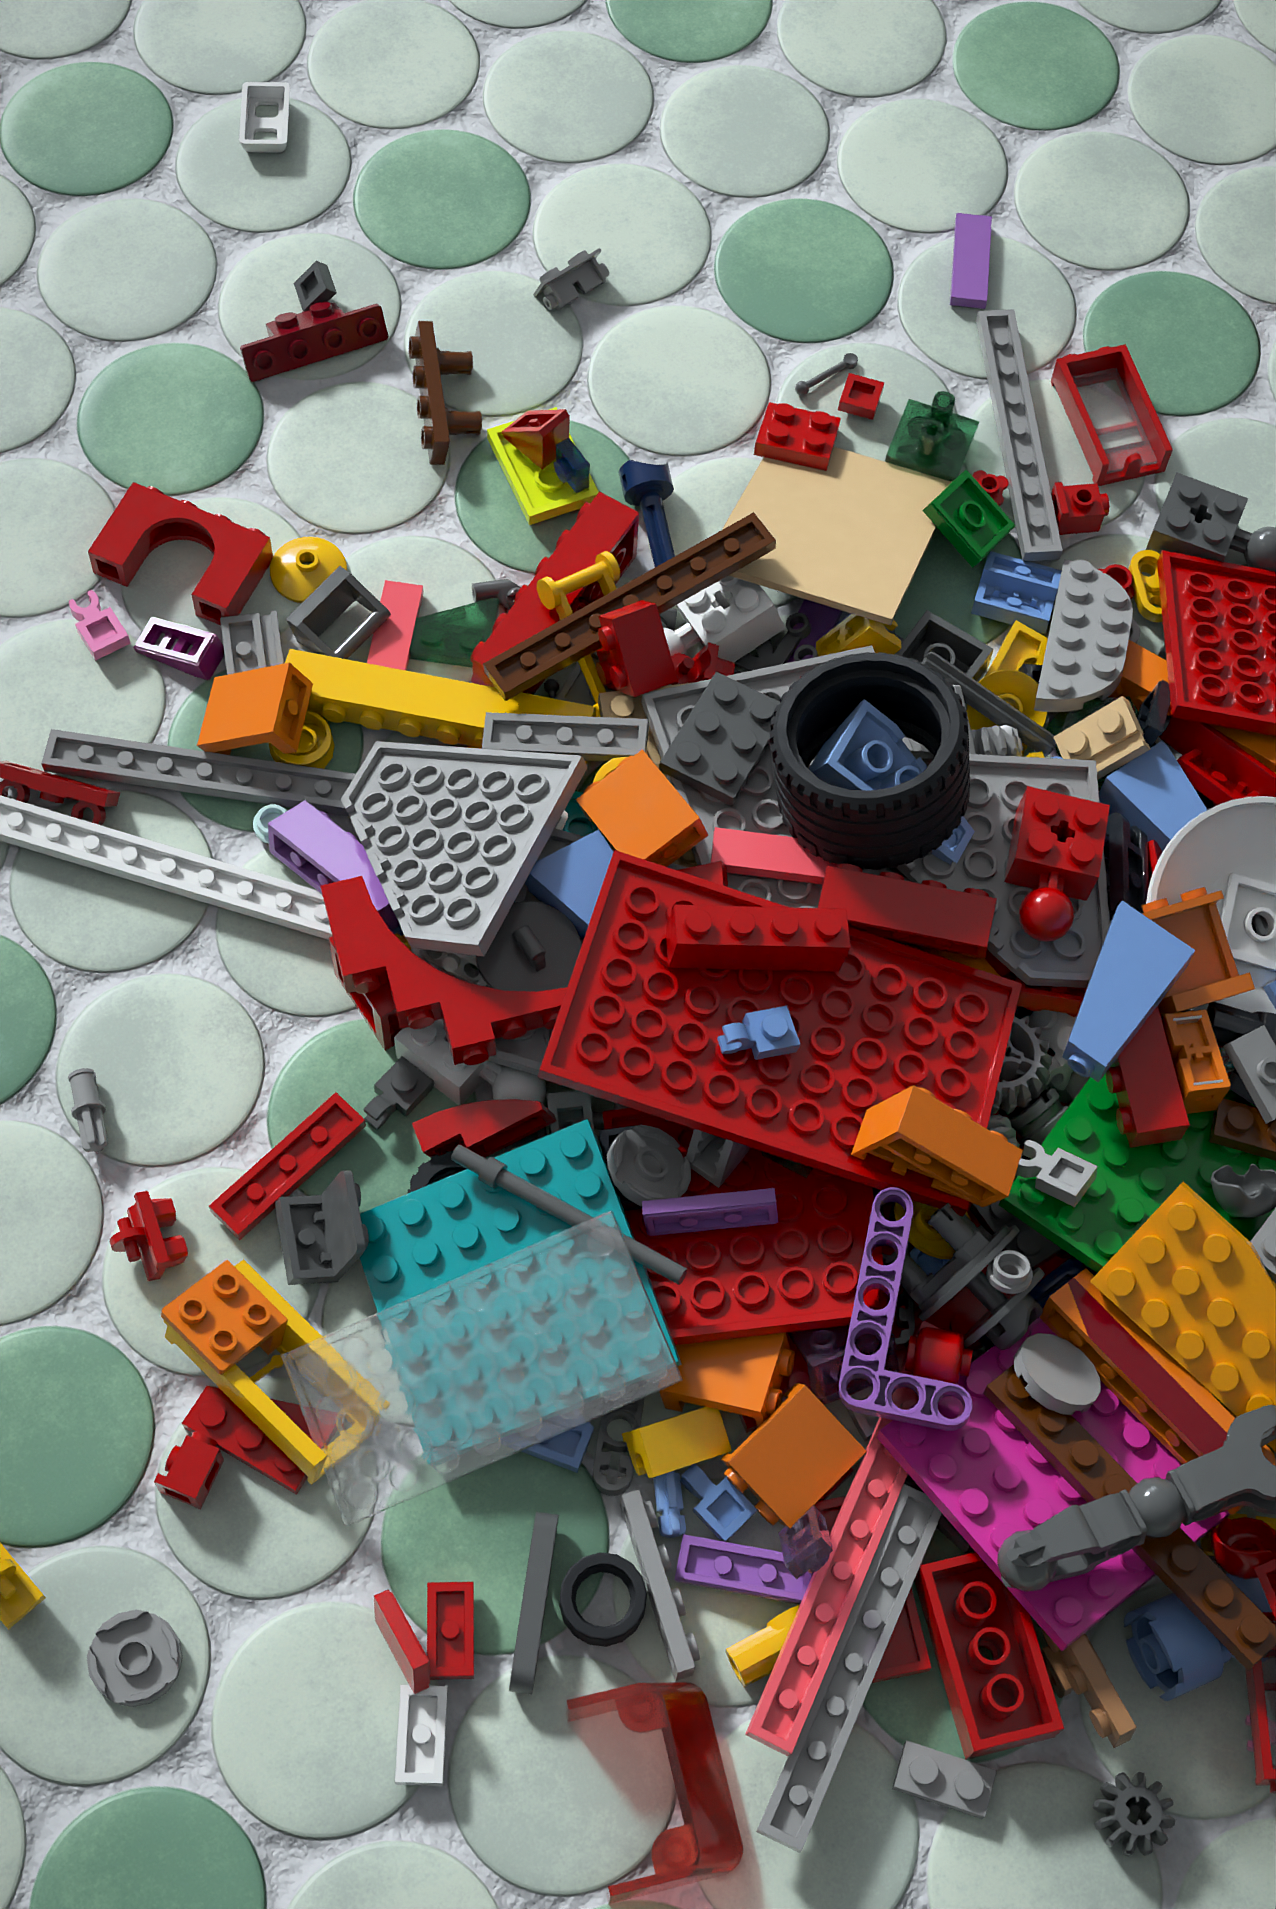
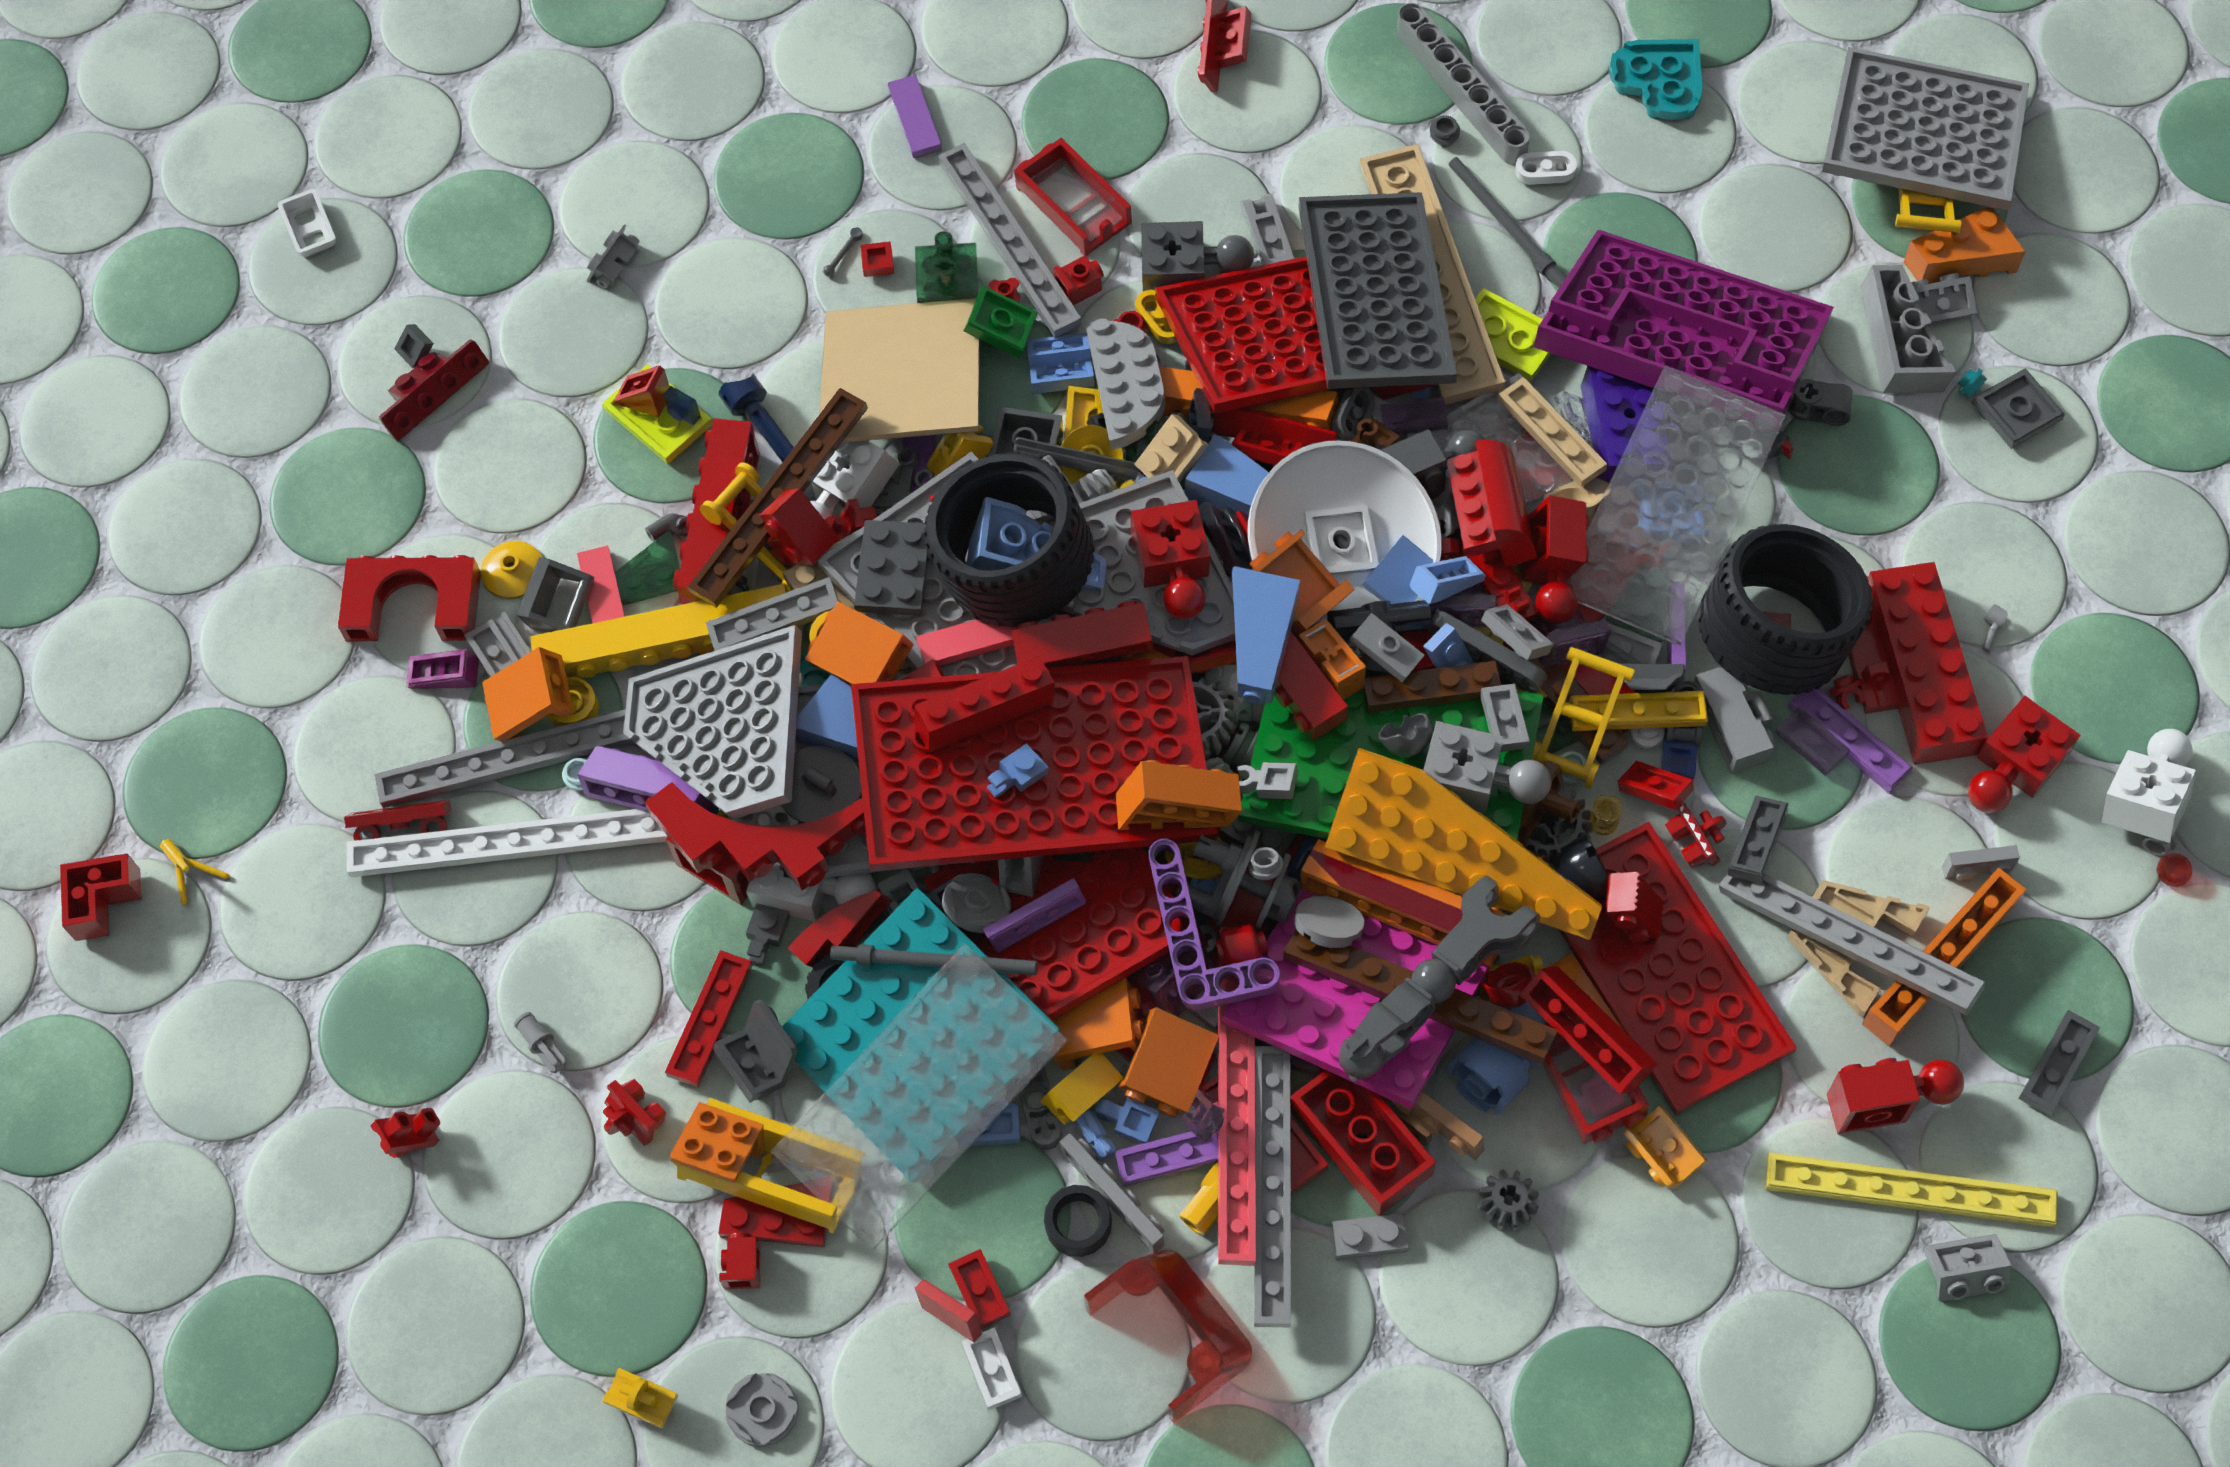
camera: 15 degrees left, 0 degrees up
bright pink plate [69,590,131,661] -> none
reddish brown plate [408,321,482,465] -> none
dark grey beam [509,1512,559,1695] -> none
red plate [753,402,841,471] -> none

